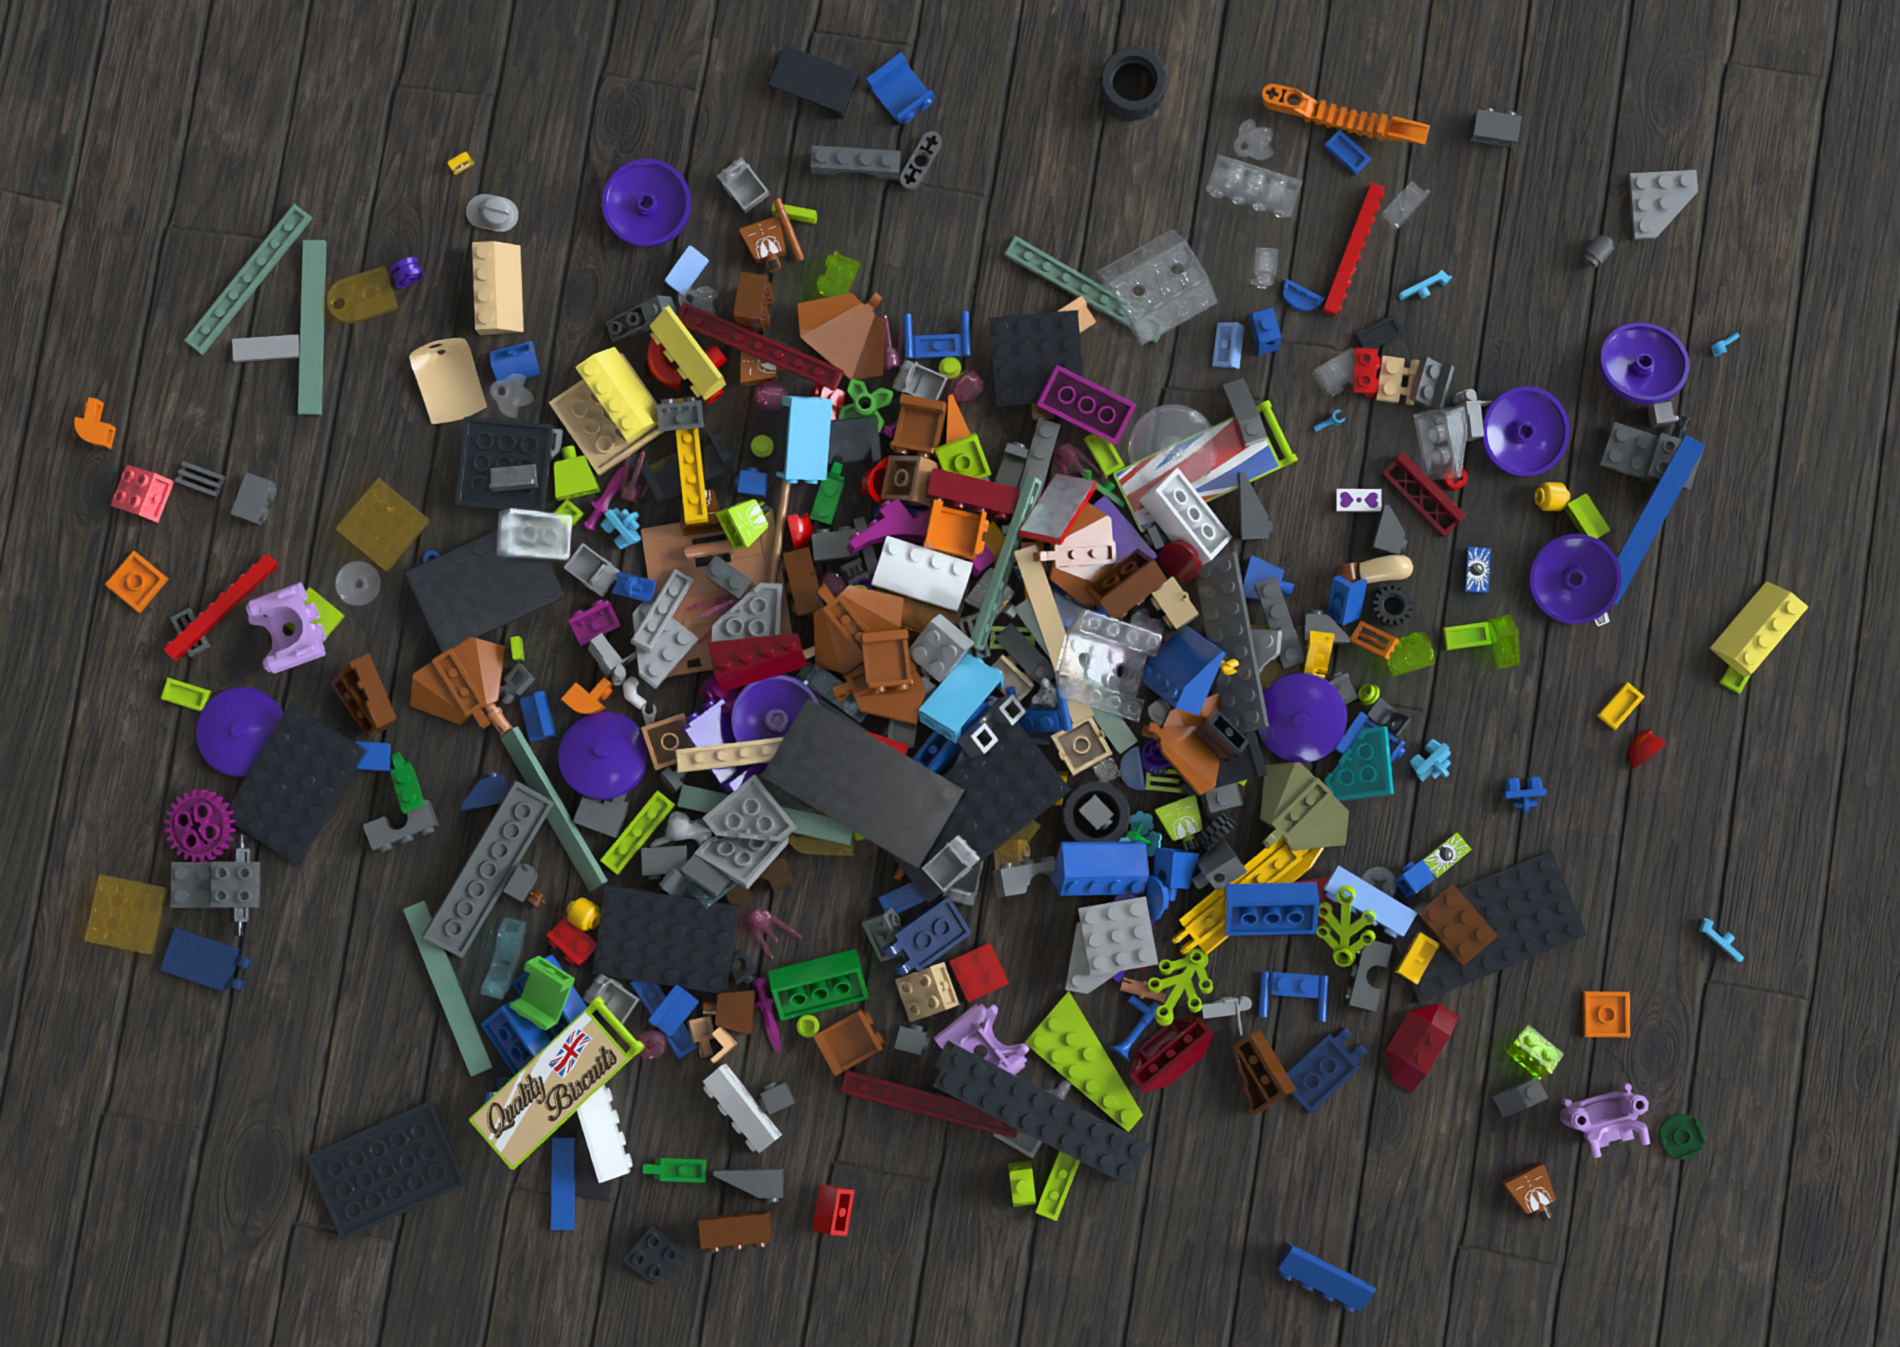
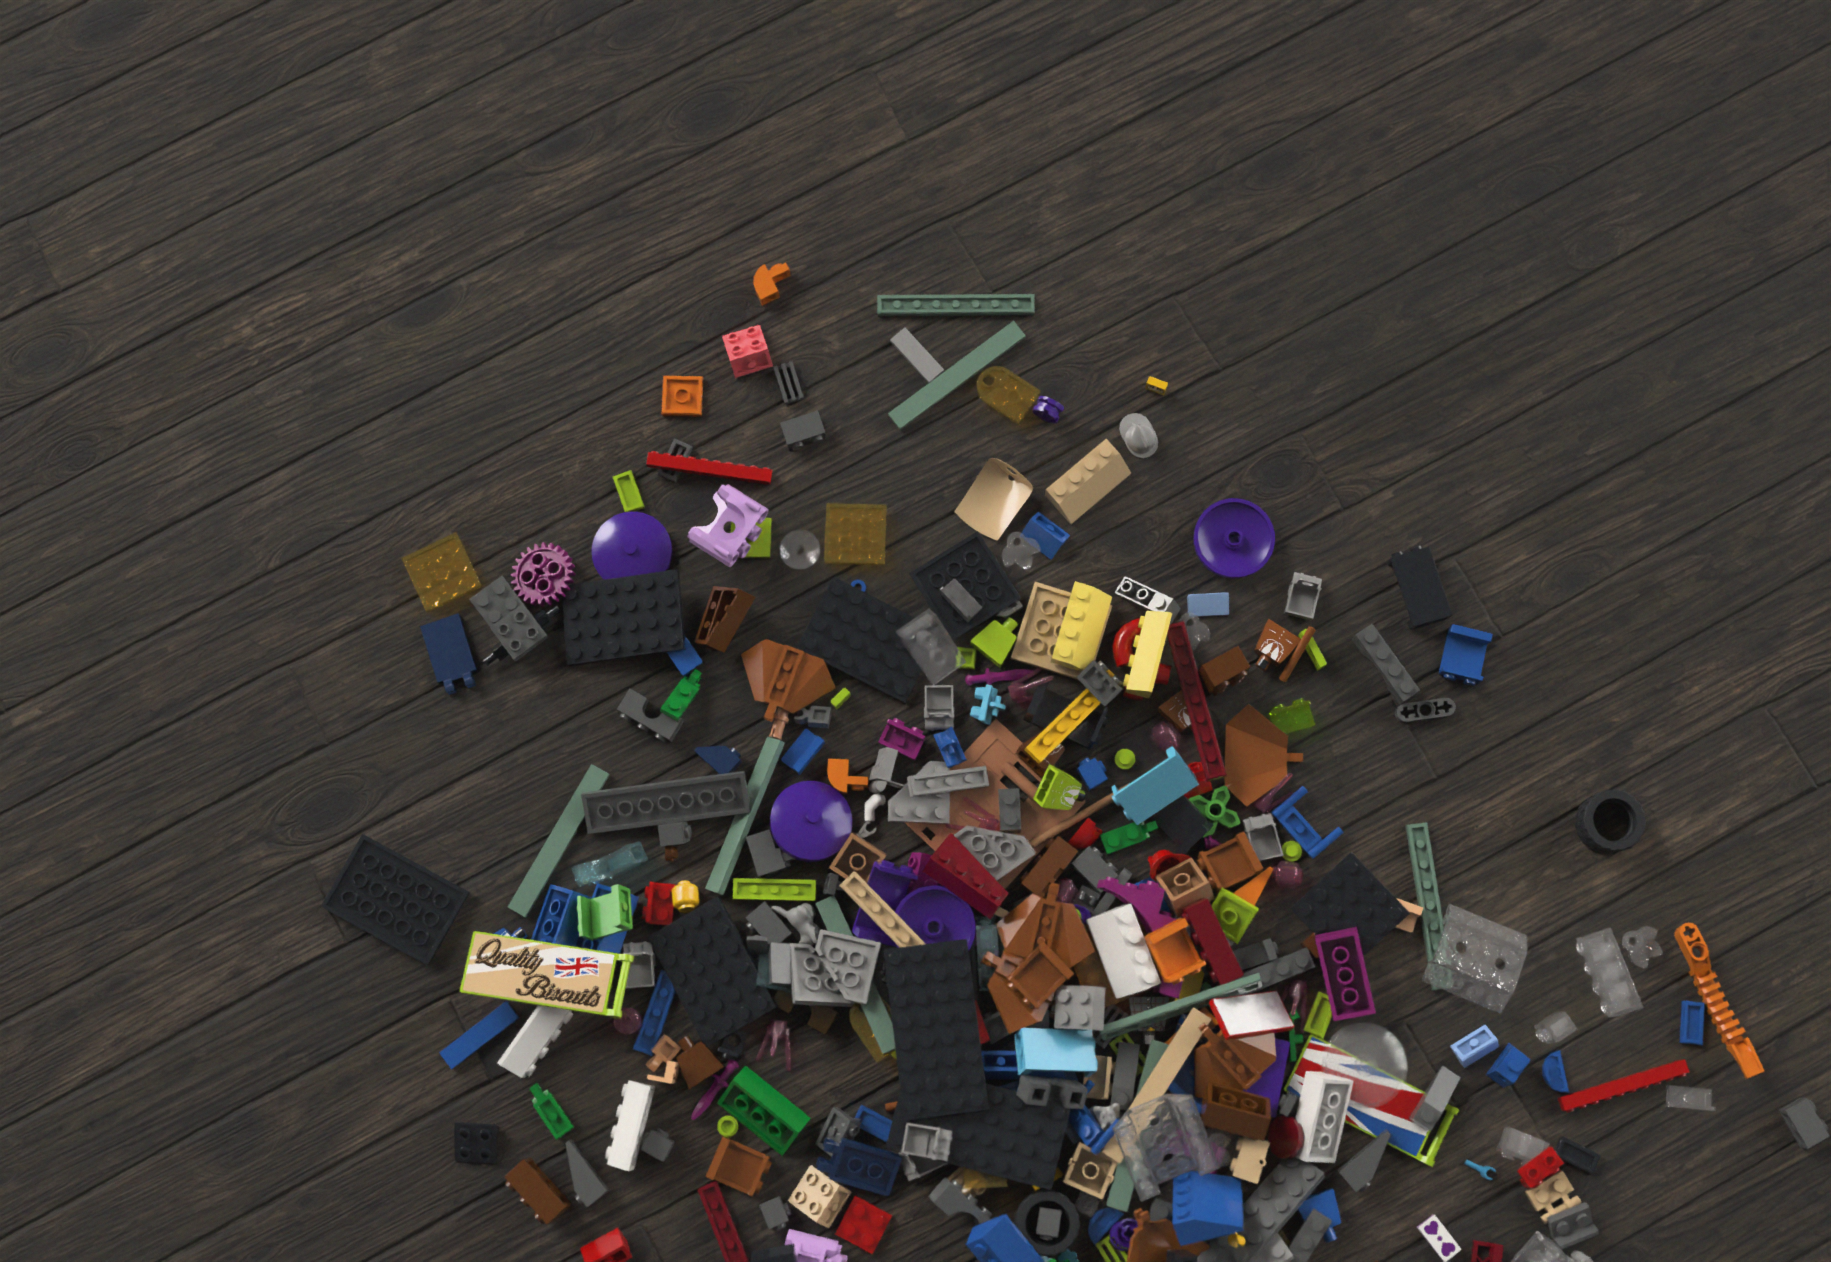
camera: 50 degrees right, 5 degrees down
blue panel [648,985,699,1037] -> none
medium azure piece [1398,270,1452,300] -> none

